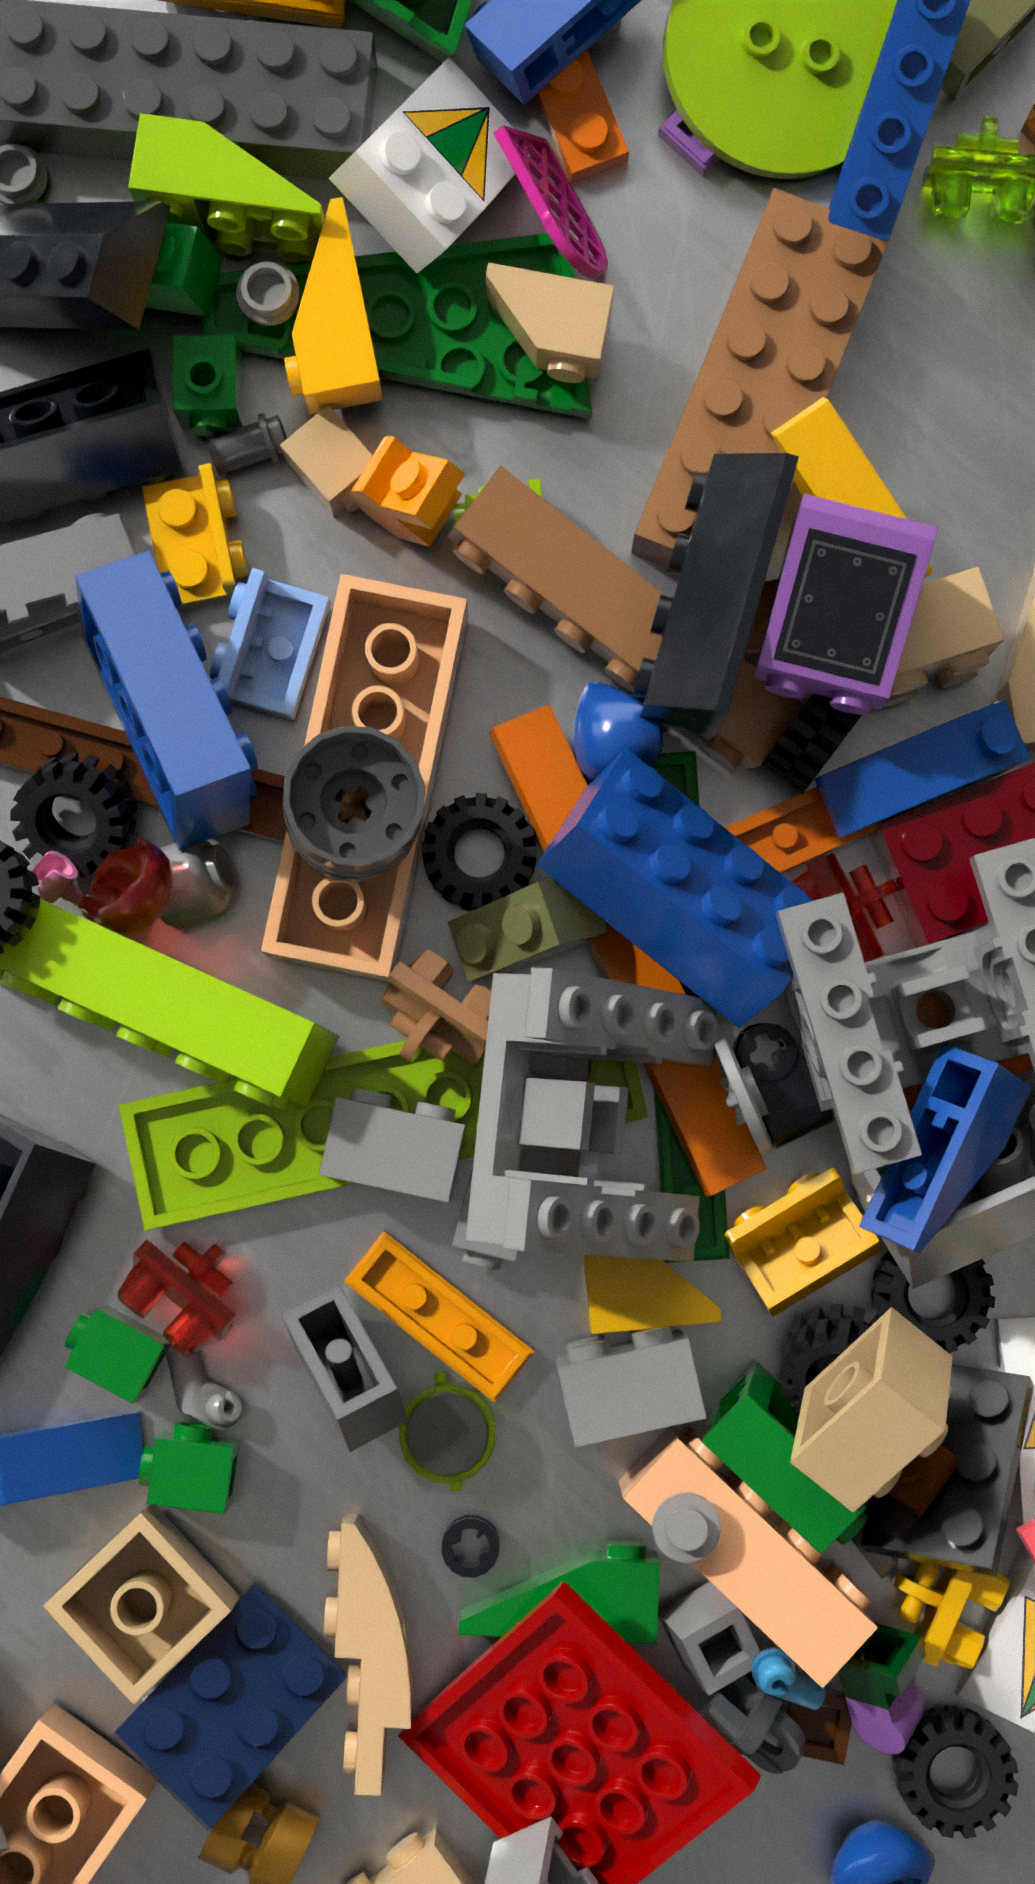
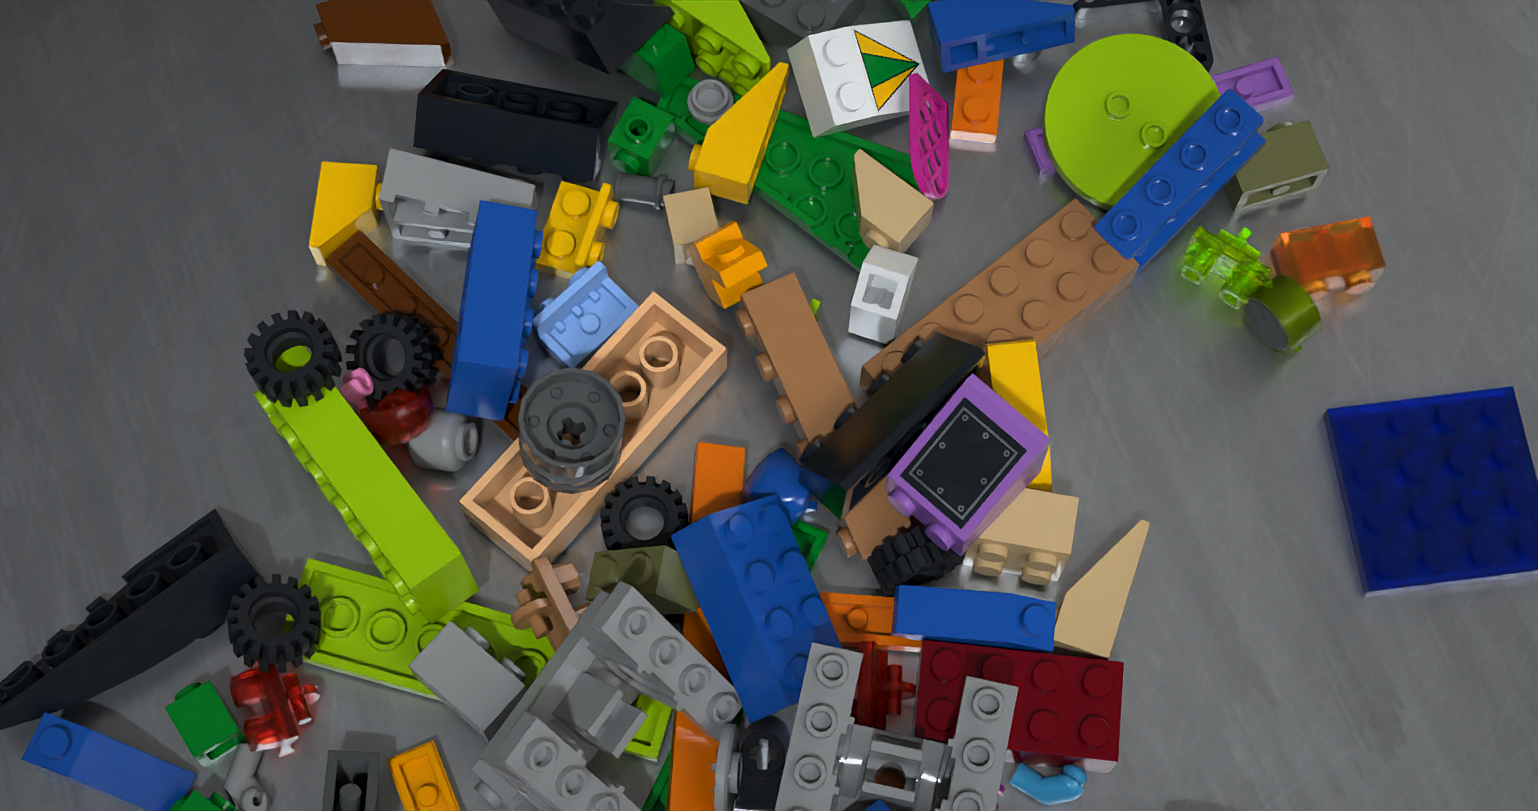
camera: 25 degrees right, 15 degrees down
none -> black tyre [227,574,321,673]
none -> white slope [848,244,919,345]

